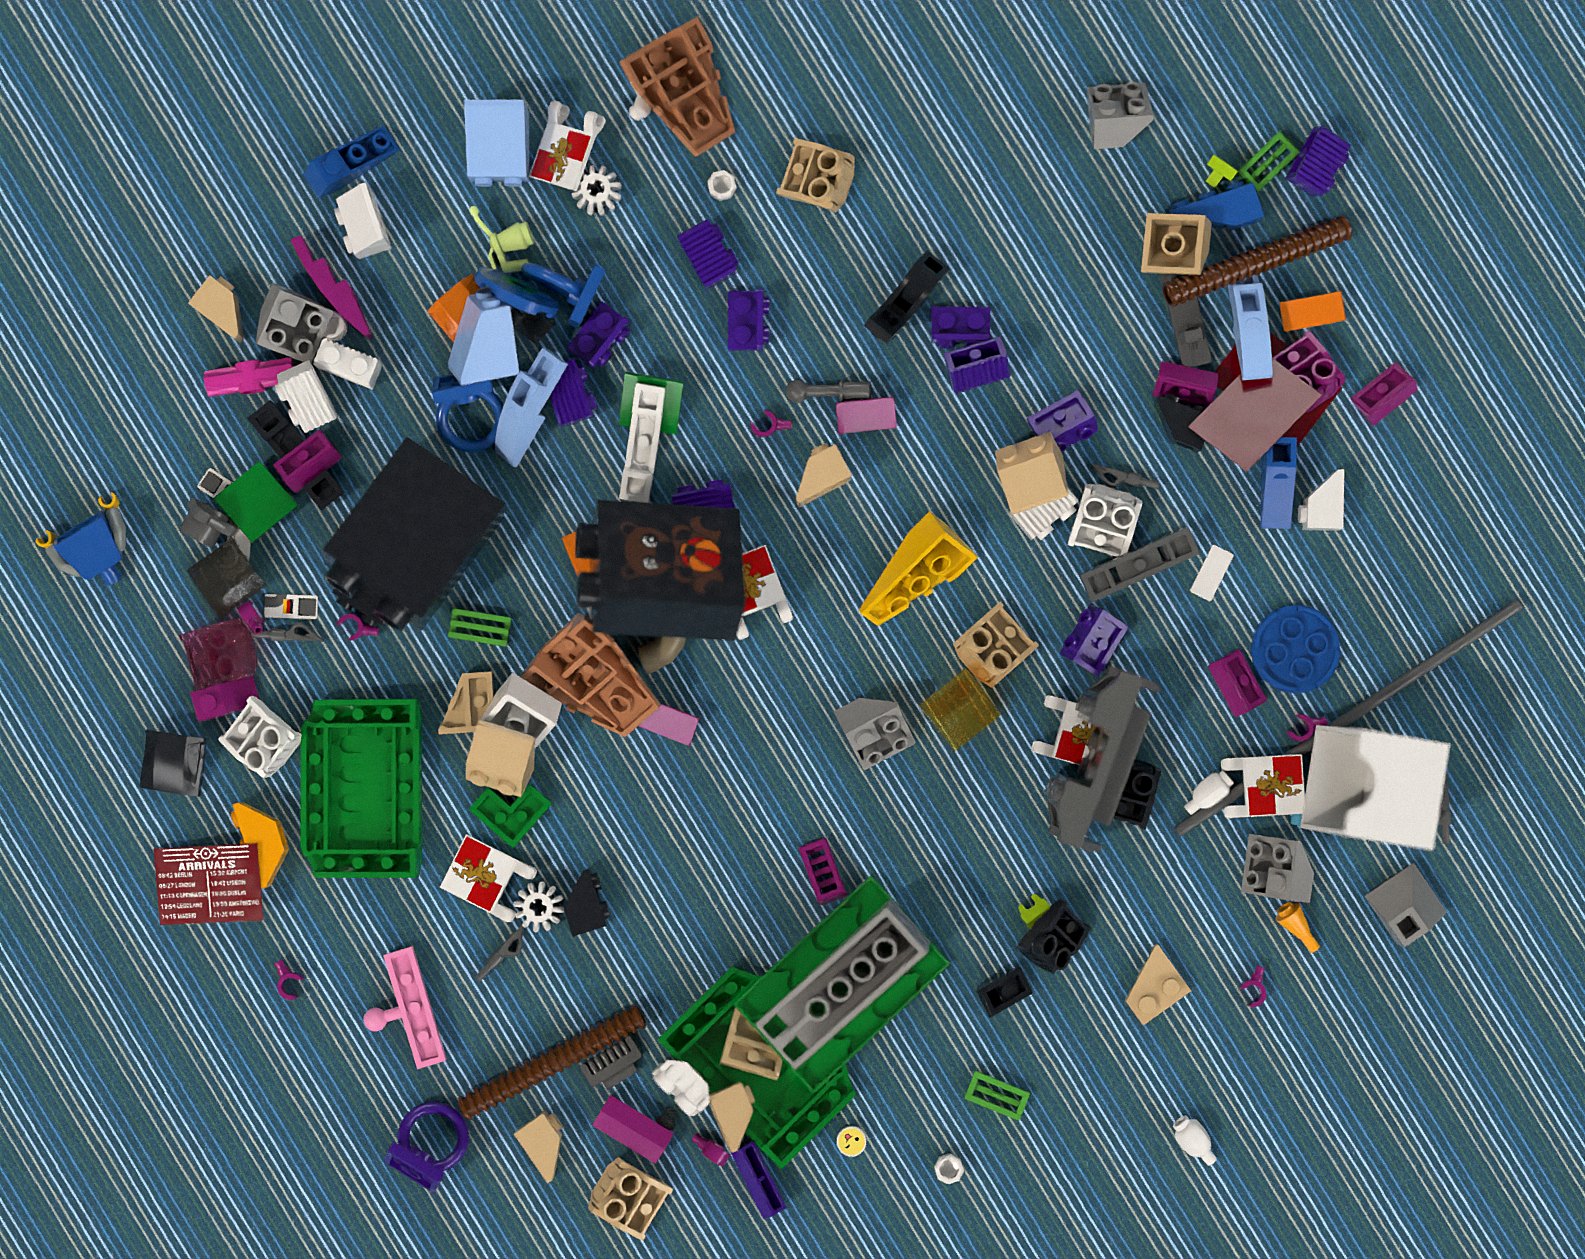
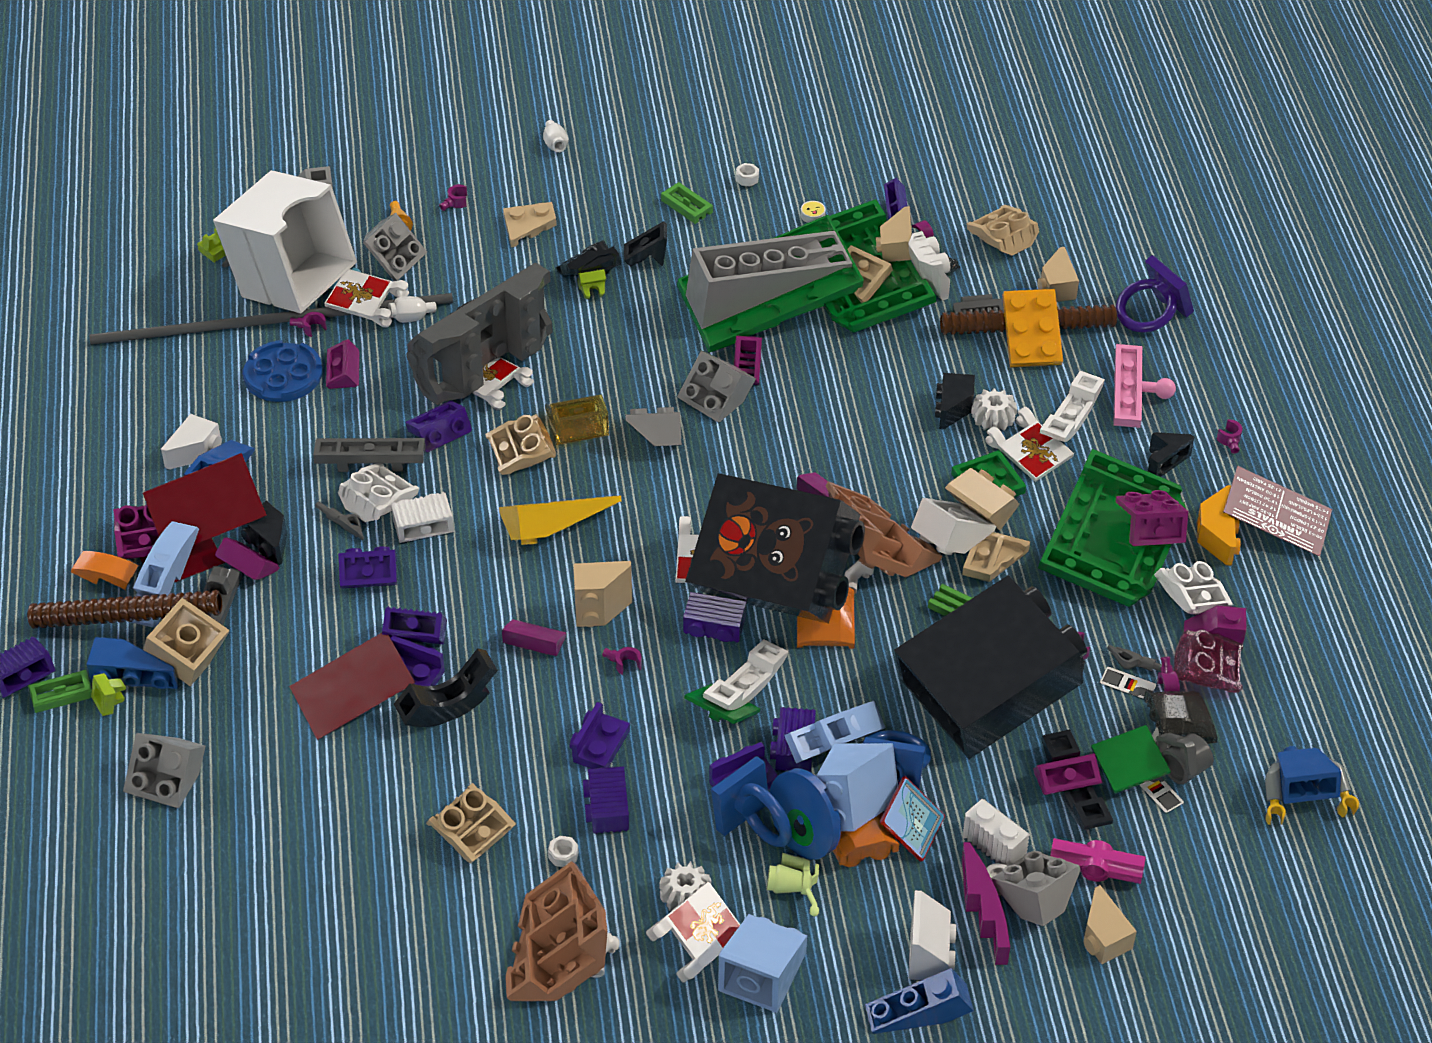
camera: 155 degrees left, 40 degrees down
black slope [140,729,207,797] -> none
white brick [275,360,337,433] -> none
dark grey hand [475,923,523,982] -> none
magenta piece [592,1095,674,1164] -> none
dark grey pin [786,379,871,403] -> none
tan slope [995,432,1069,515] -> none
white sticker [1190,545,1233,601] -> none
magenta slope [1350,362,1418,426] -> none
none -> lime tile [197,228,226,263]
none -> dark red sticker [289,633,415,740]
none -> light grey slope [677,351,756,422]
none -> piece [880,776,945,862]
none -> light orange plate [1002,289,1063,367]
none -> white slope [1040,371,1105,442]
none -> magenta bracket [1116,490,1189,546]
none -> black slope [1147,432,1195,477]

